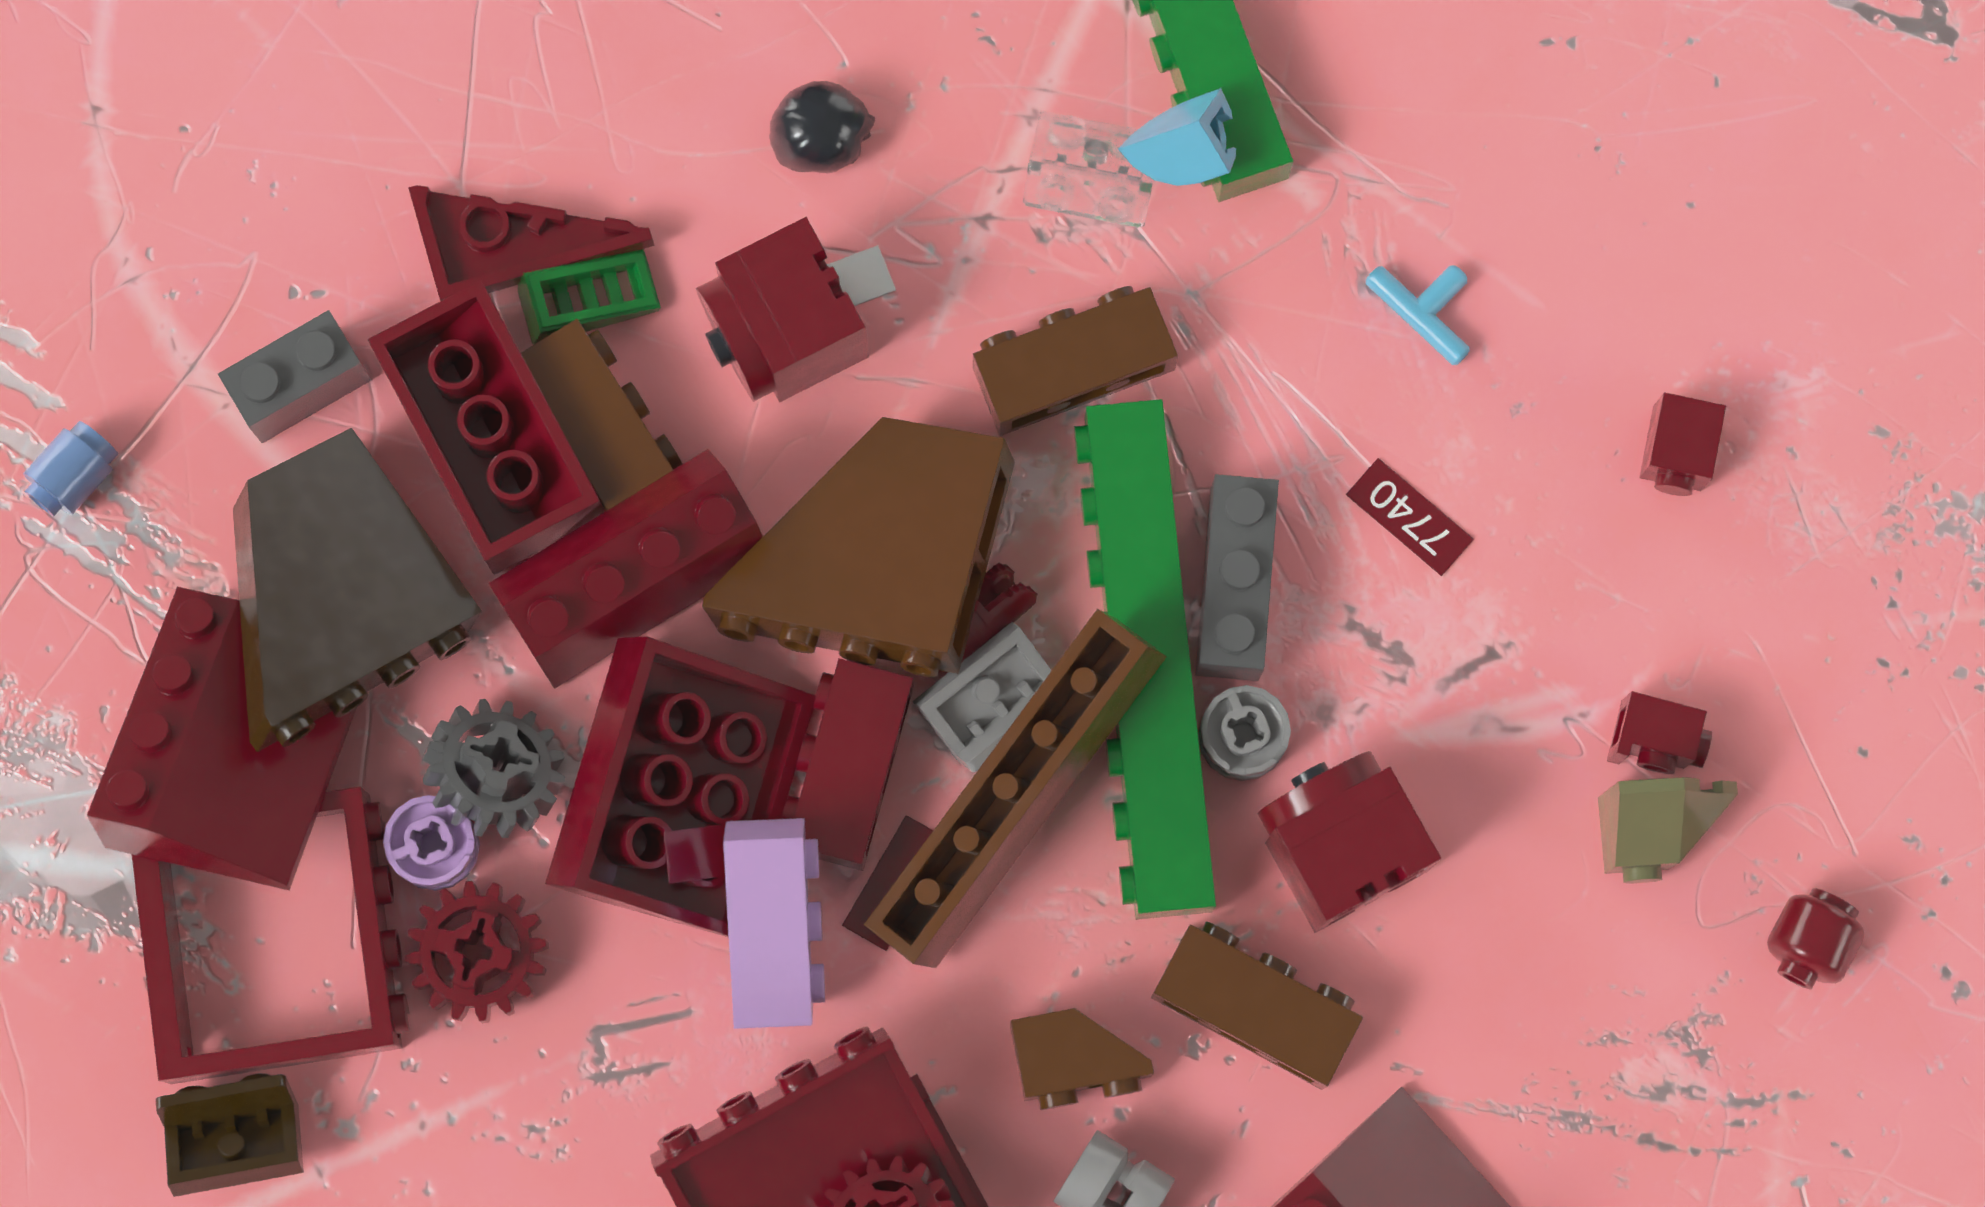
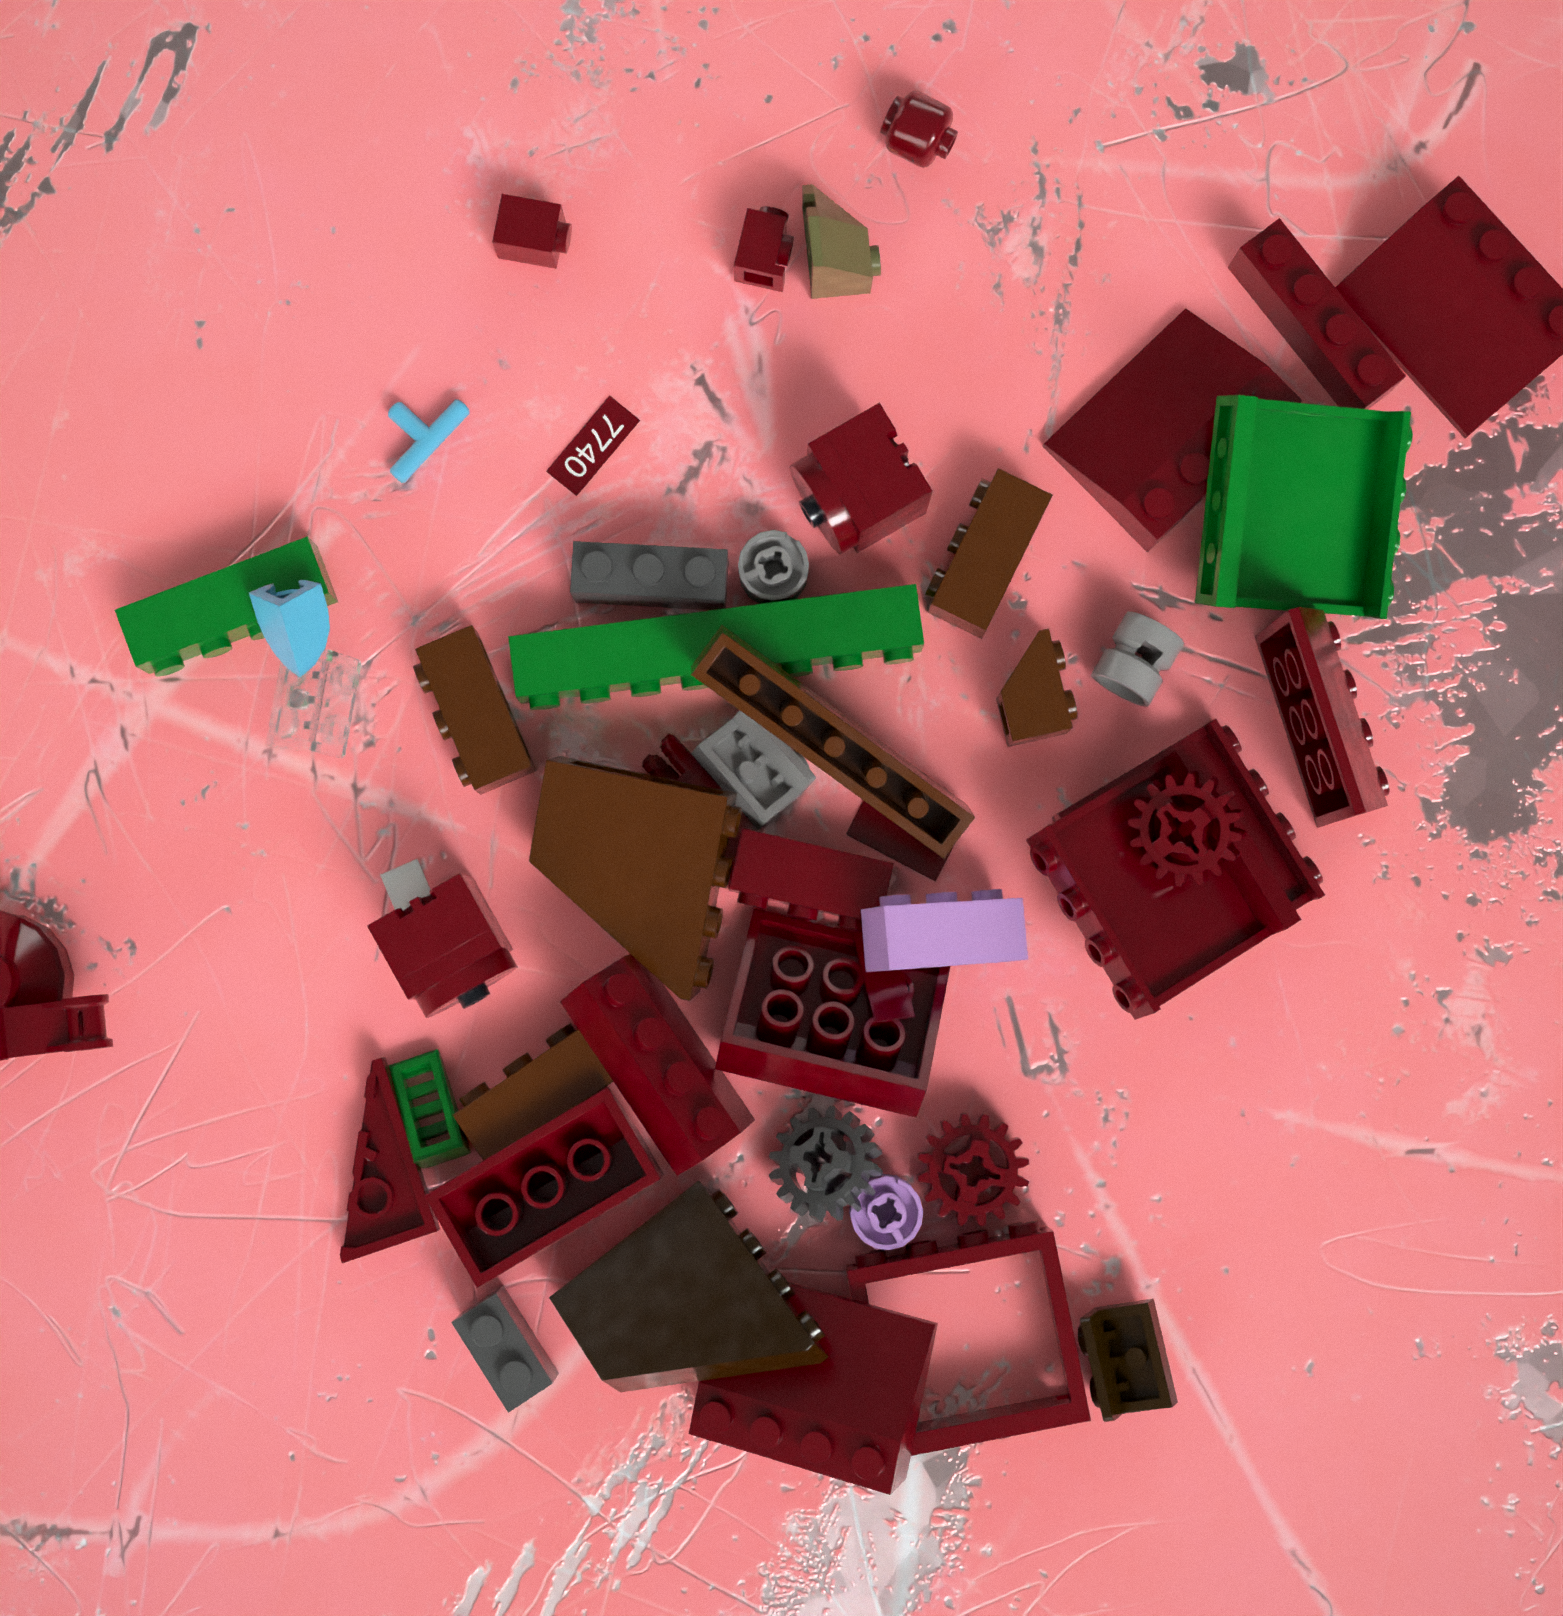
camera: 90 degrees left, 5 degrees up
medium blue brick [23,421,118,517] -> none
black hair [769,81,875,174] -> none

